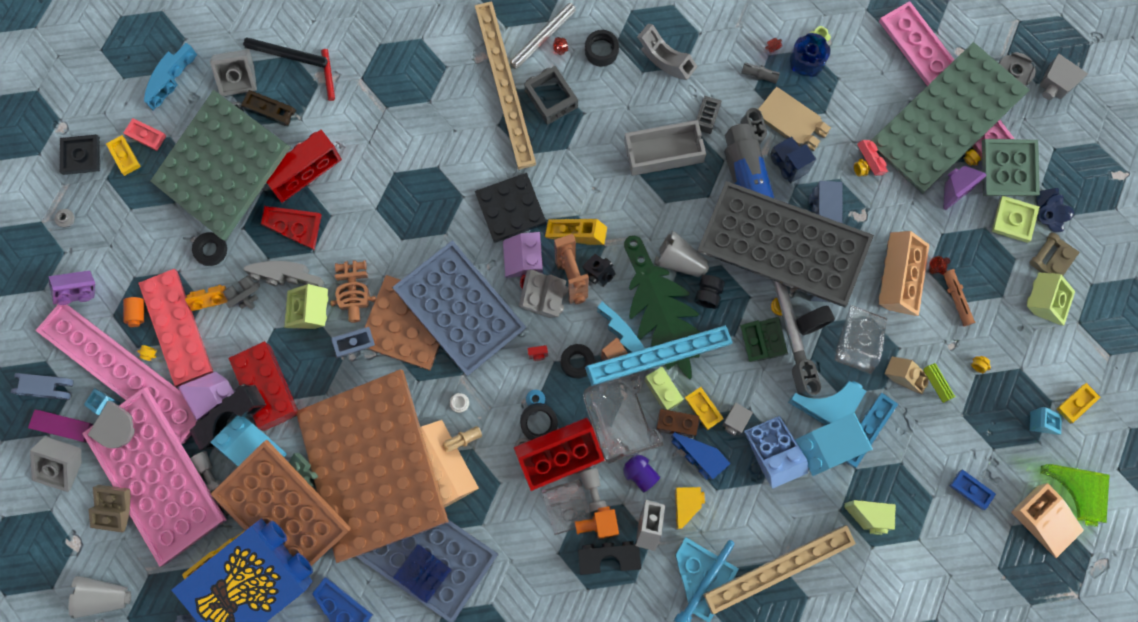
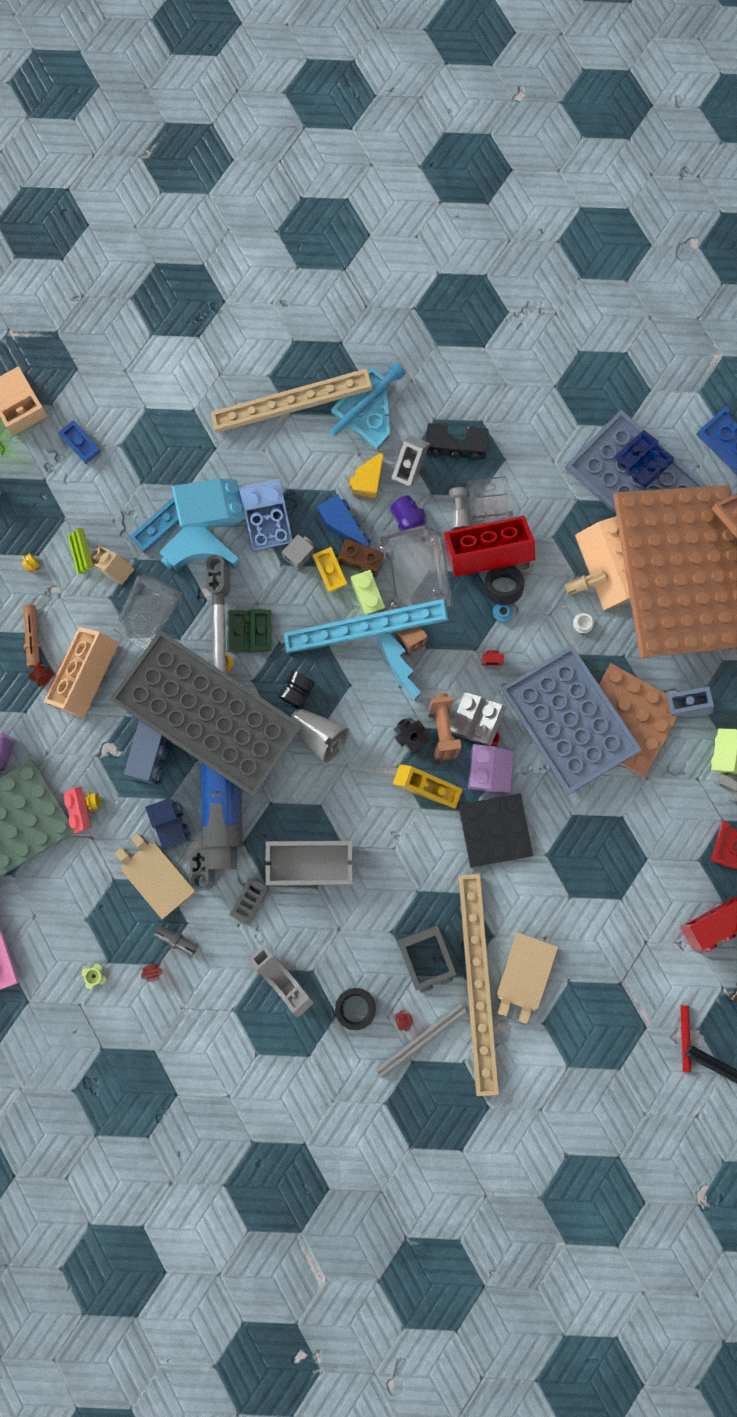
camera: 170 degrees left, 5 degrees up
nougat torso [330,260,376,323] -> none
black tyre [560,344,595,379] -> none
orange brick [575,506,619,539] -> none
dark green plant [624,235,701,379] -> none
clear blue brick [790,33,831,77] -> none
black tyre [796,305,835,335] -> none
yellowish green slope [844,500,896,535] -> none
none -> tan tile [496,932,558,1024]

